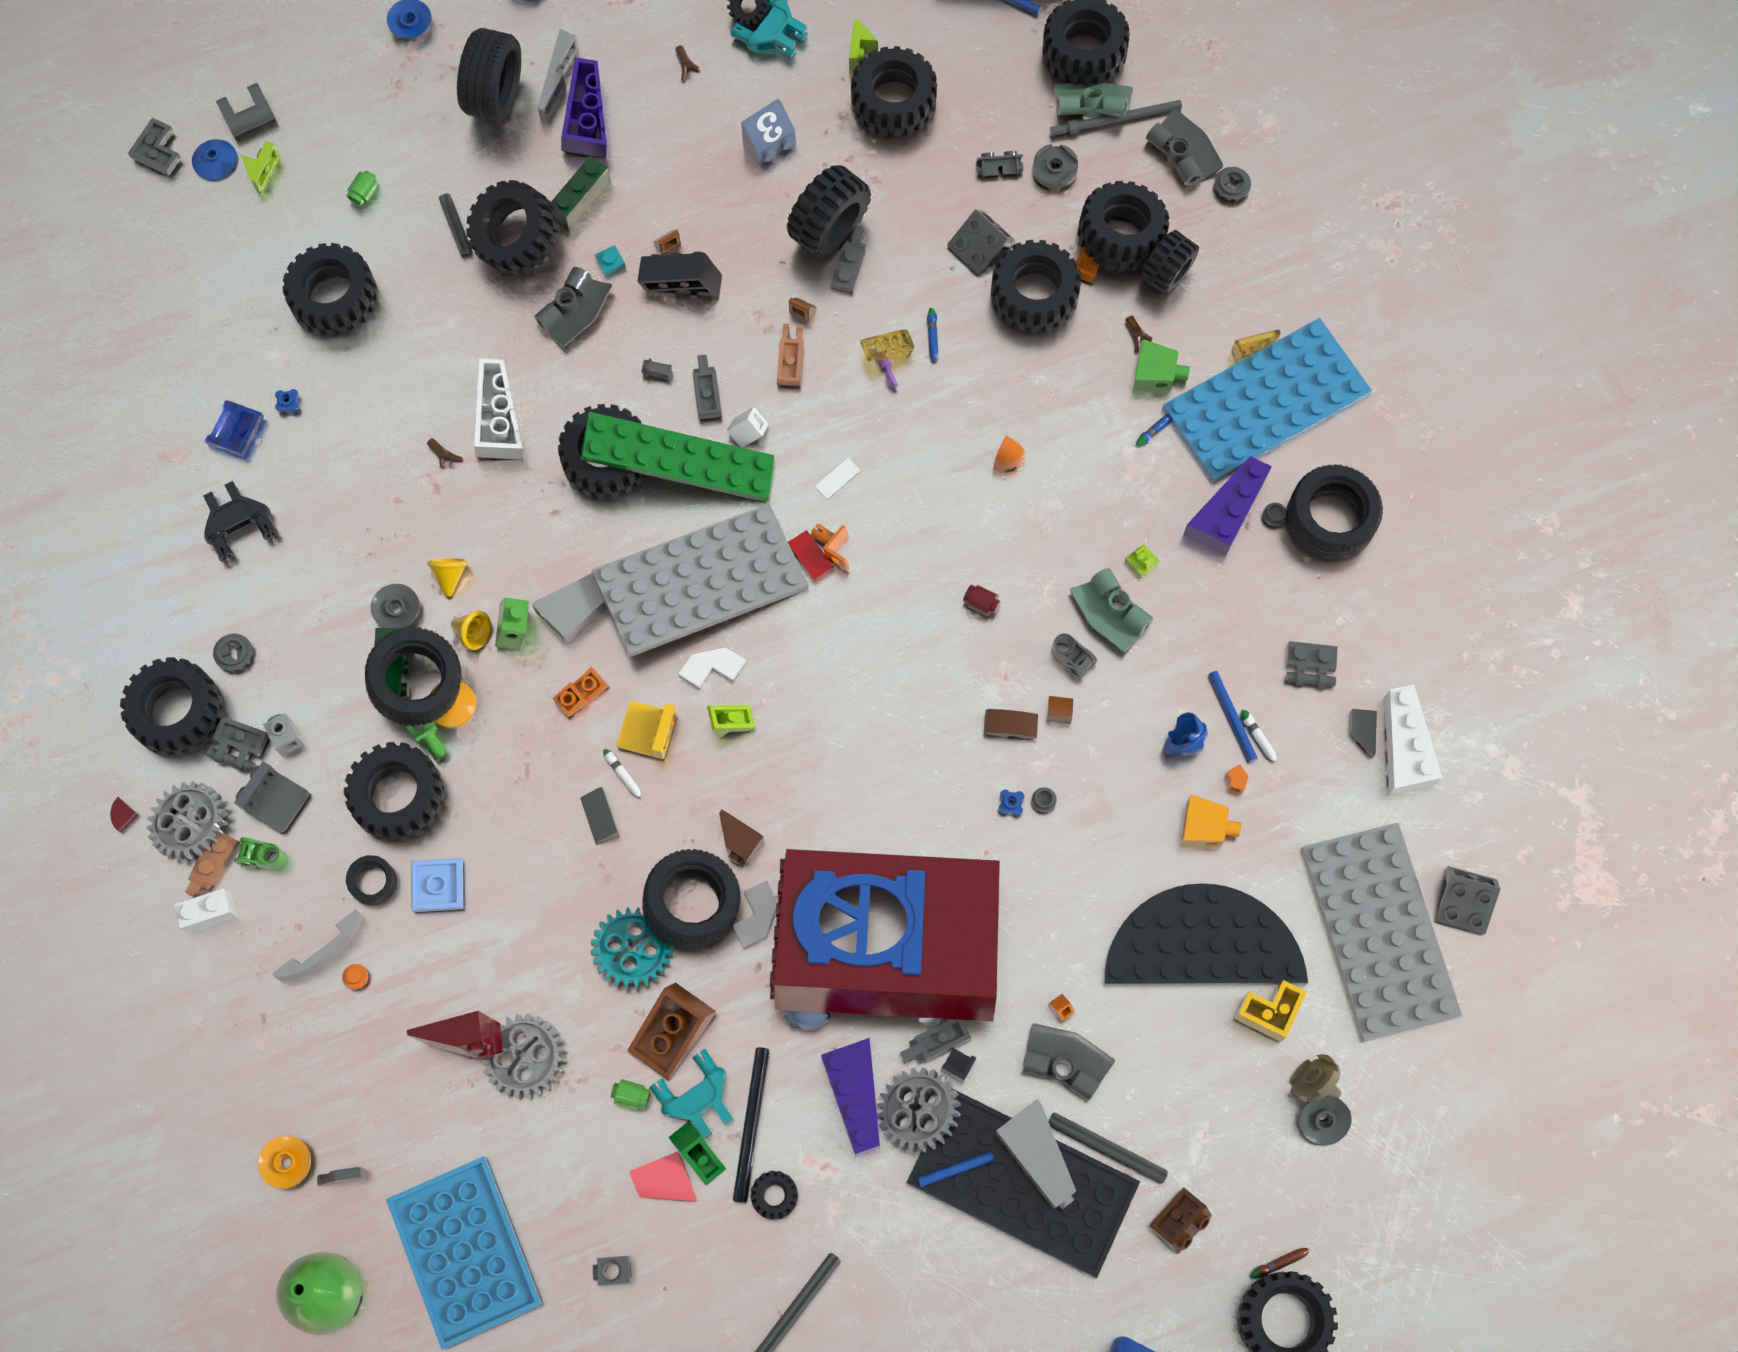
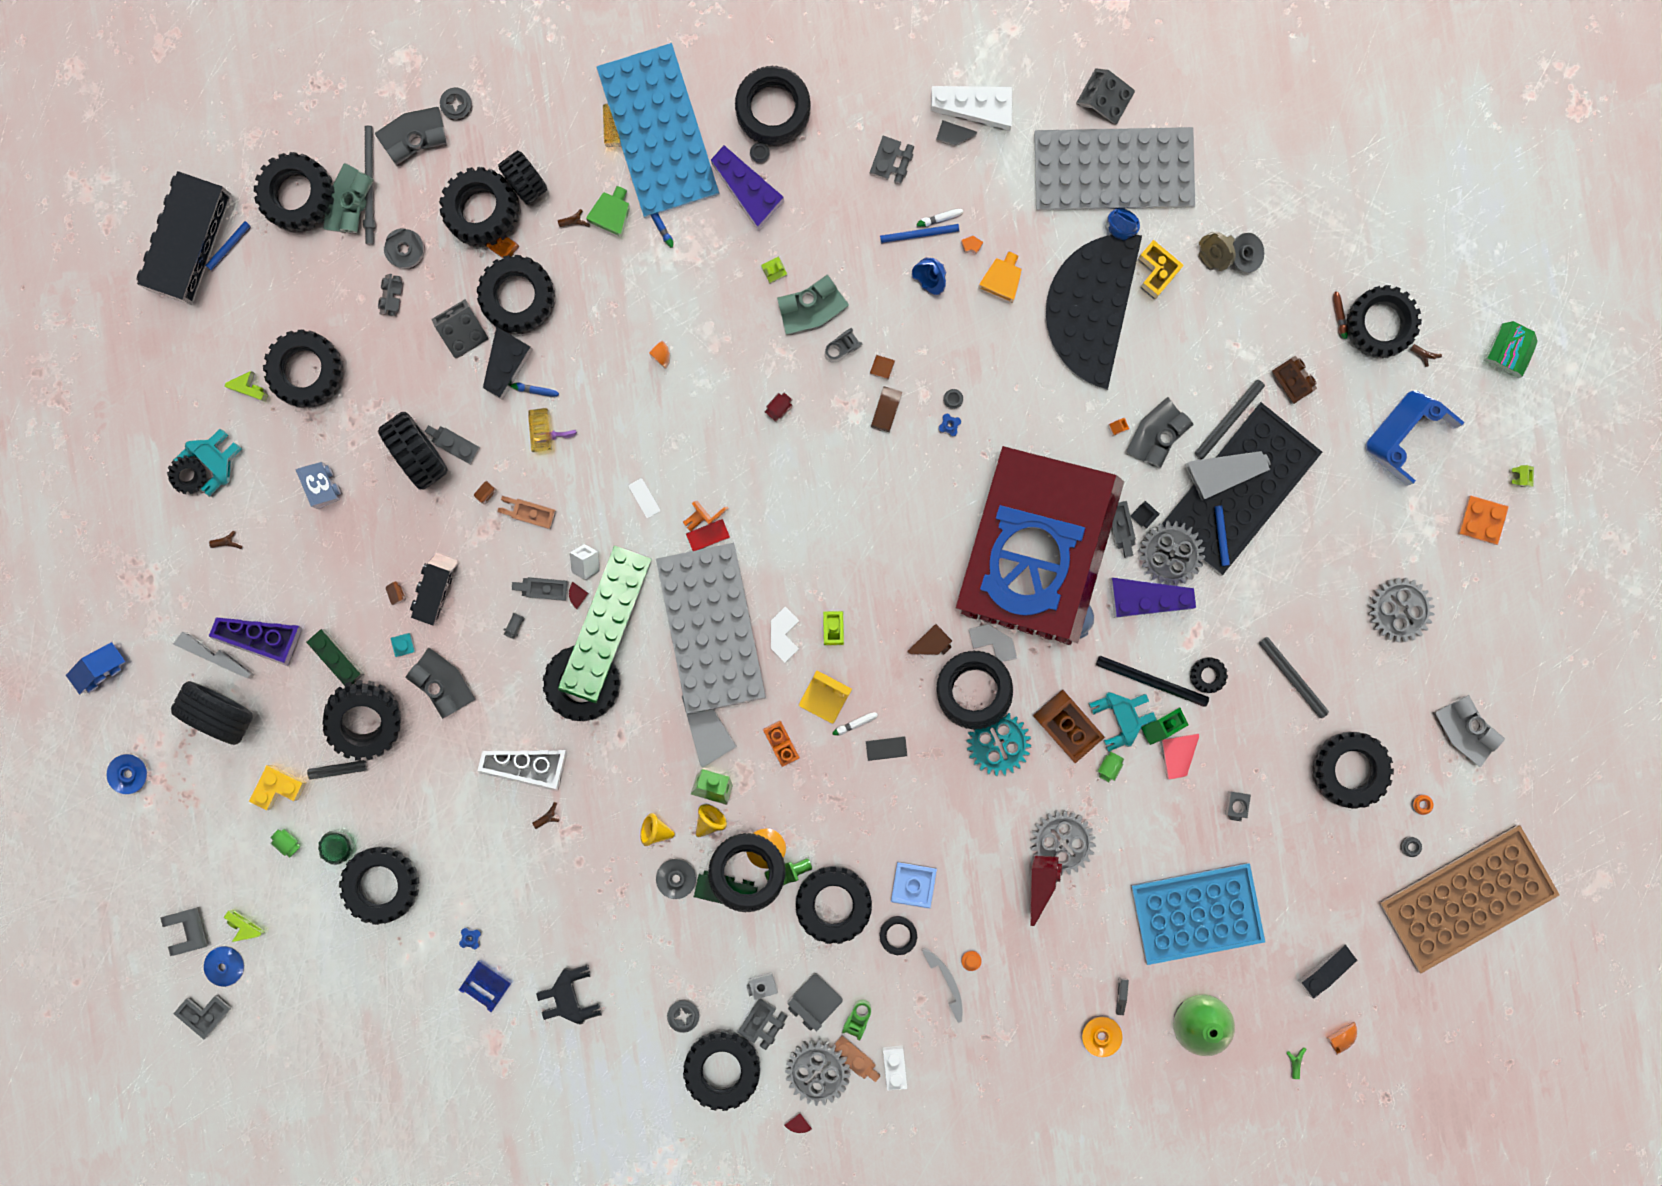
camera: 80 degrees left, 15 degrees up
none -> yellow brick [249,765,307,810]
none -> clear green hair [318,830,353,865]
none -> black wedge [483,326,533,400]
none -> dark red tile [569,582,589,610]
none -> blue piece [1107,208,1140,240]

